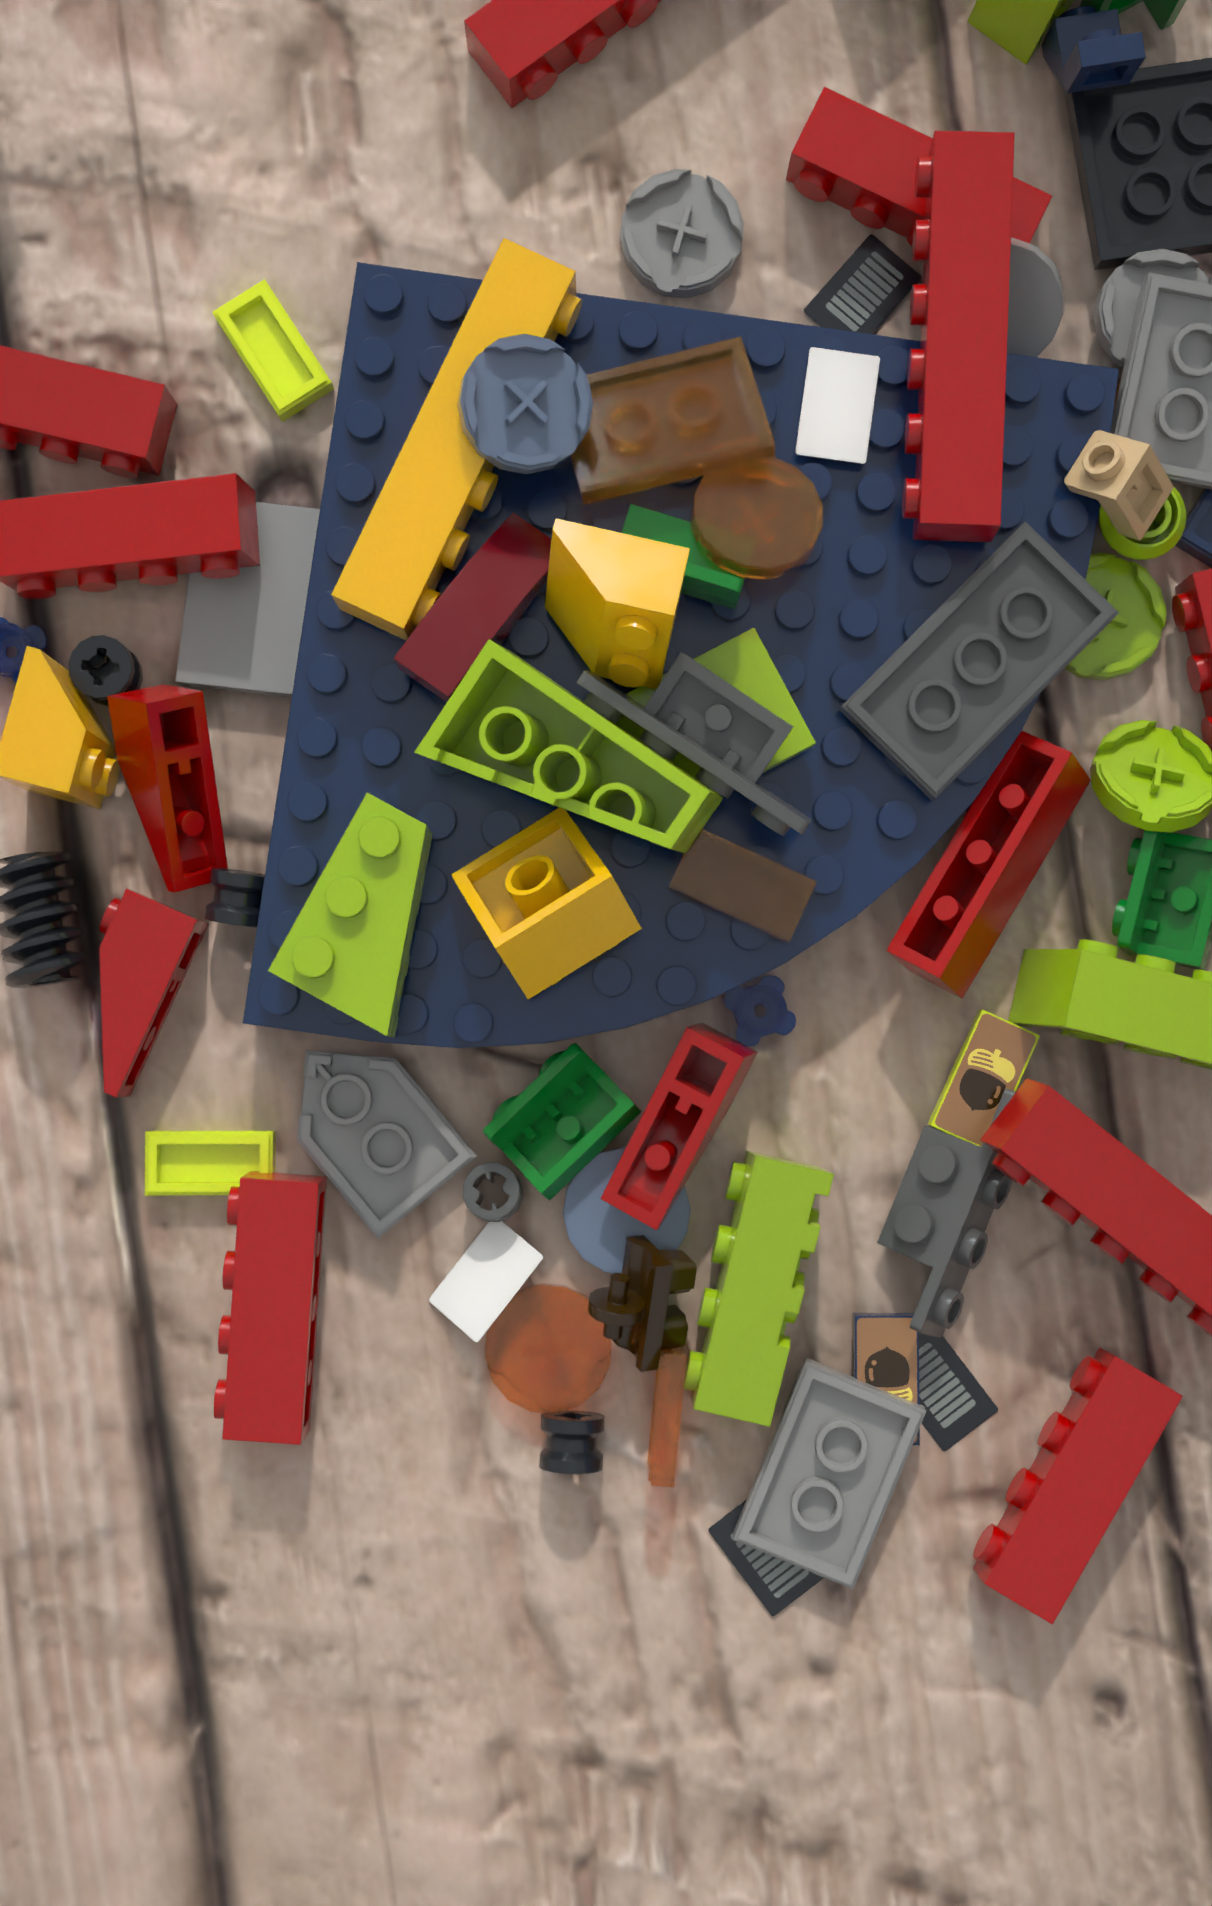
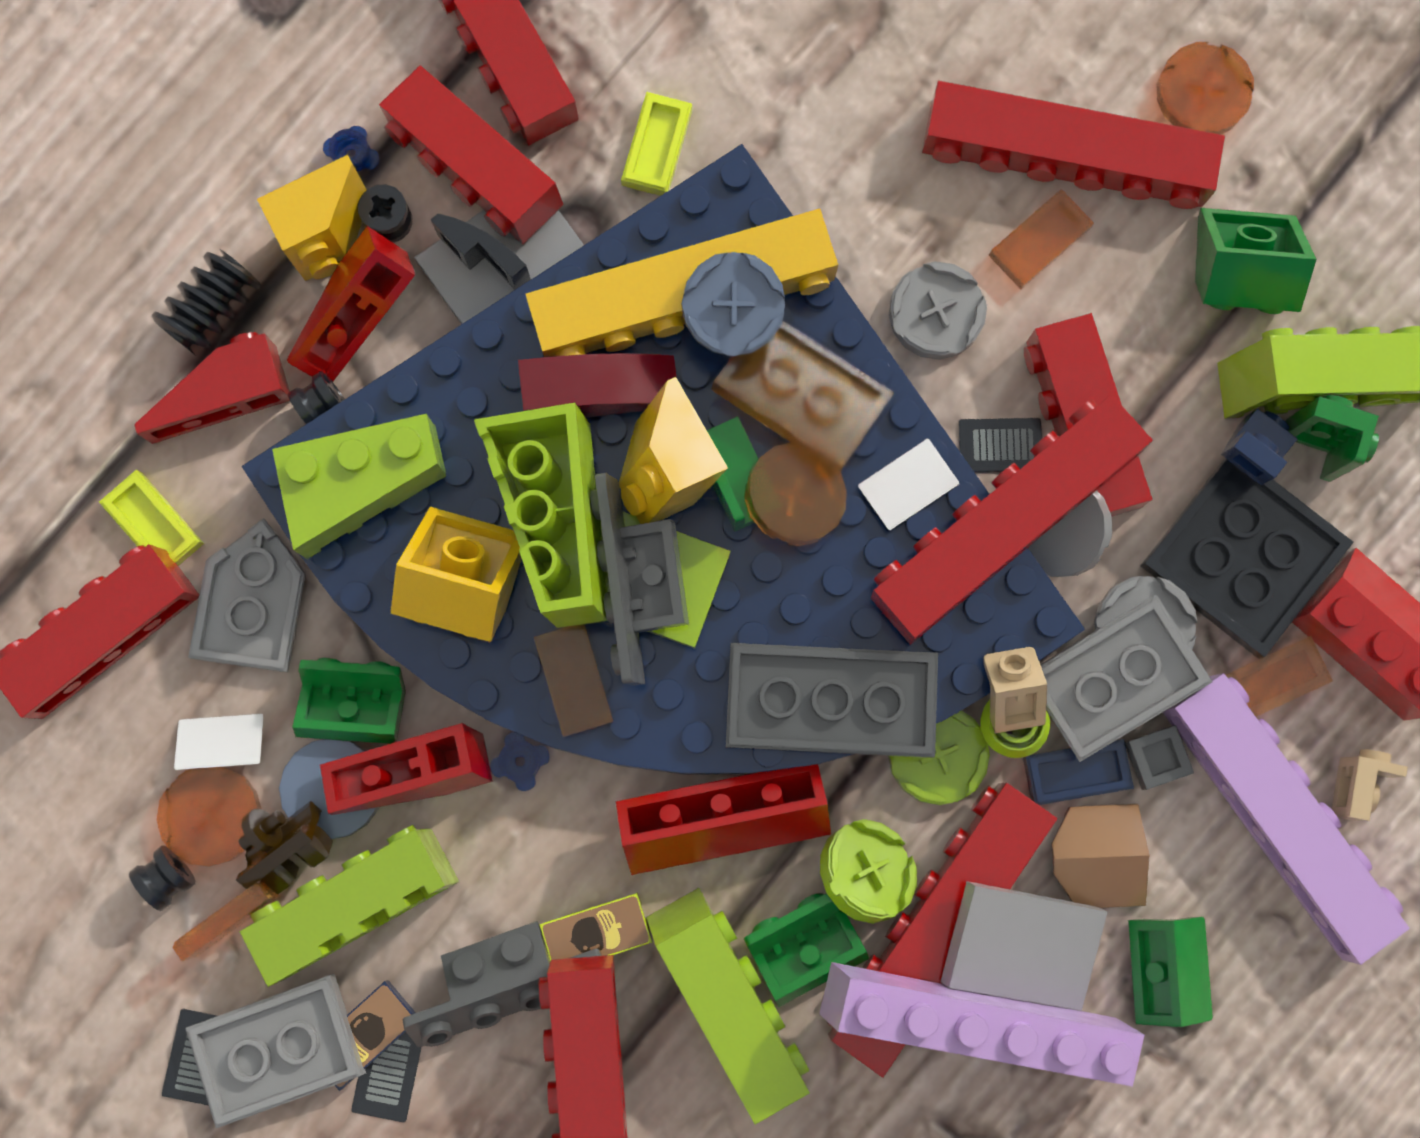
camera: 50 degrees right, 5 degrees down
dark grey bush [463,1163,523,1222] -> none
none -> black slope [431,214,531,290]
none -> clear orange tile [989,189,1094,290]

